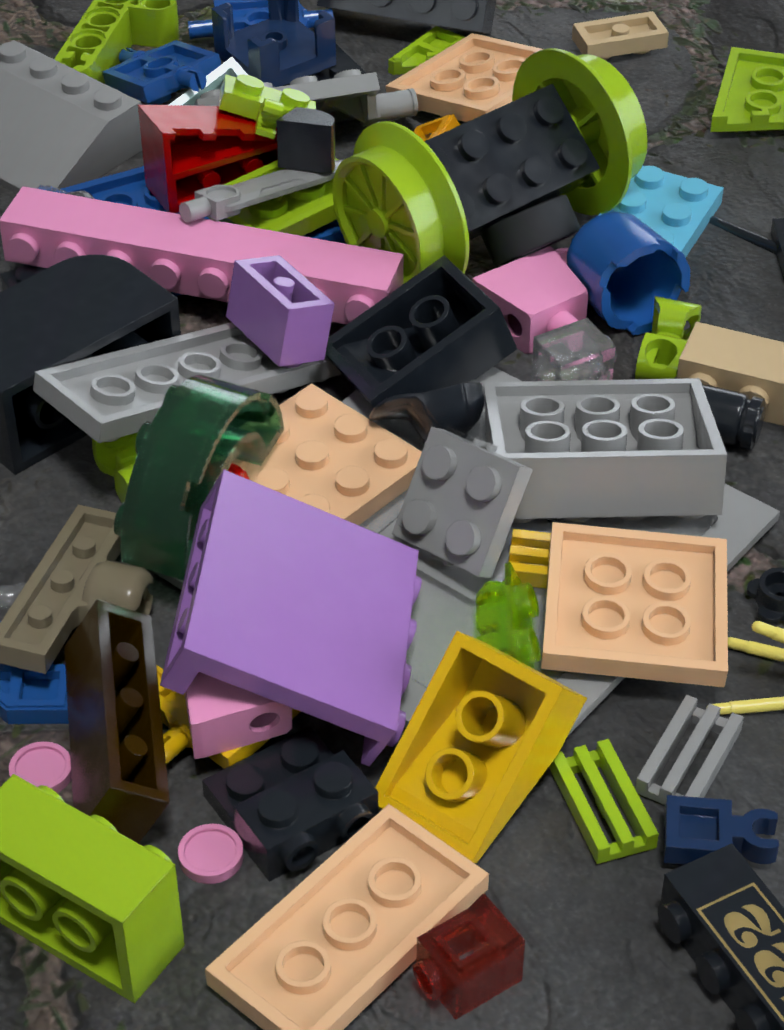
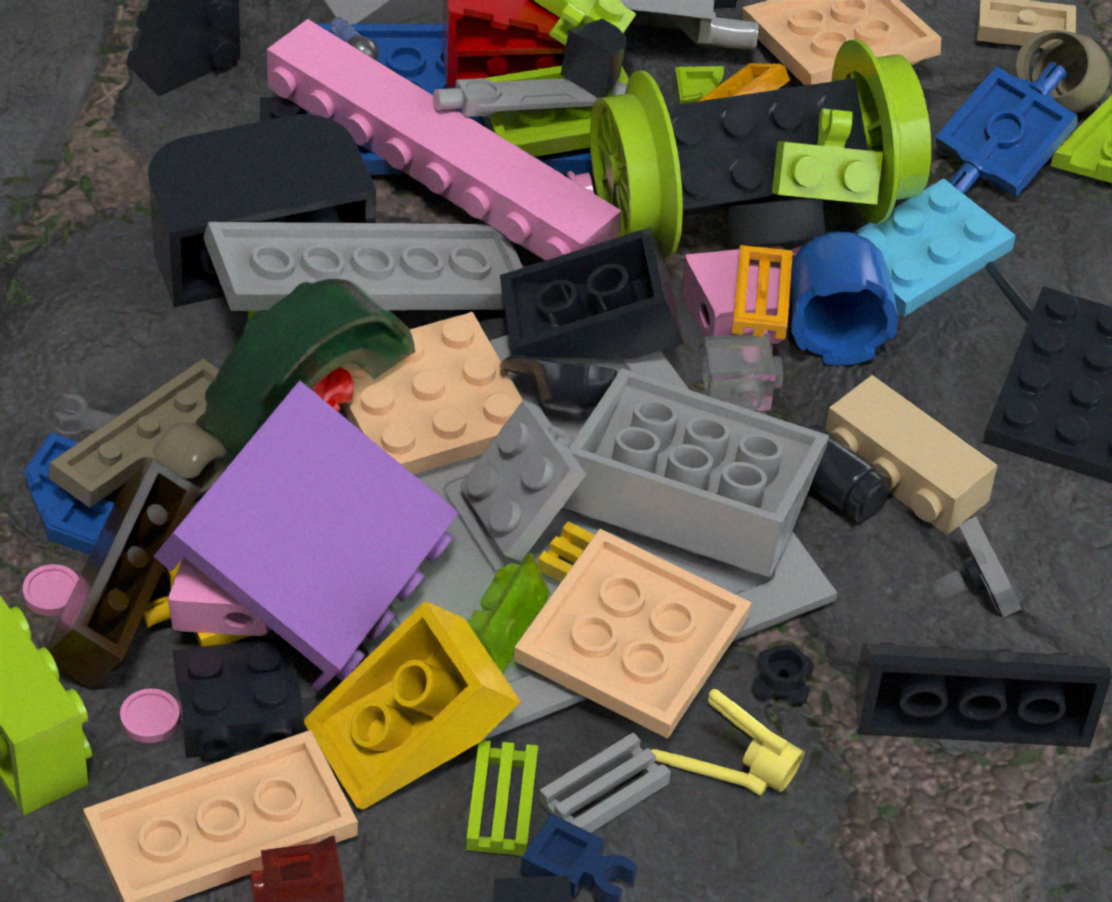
camera: 20 degrees right, 5 degrees up
medium lavender brick [226,255,335,368] -> none
lime leg [635,296,702,379] -> none
none -> light orange tile [732,245,793,339]
none -> lime plate [772,108,883,204]
none -> blue plate [935,62,1078,197]
none -> dark tan helmet [1016,30,1111,114]

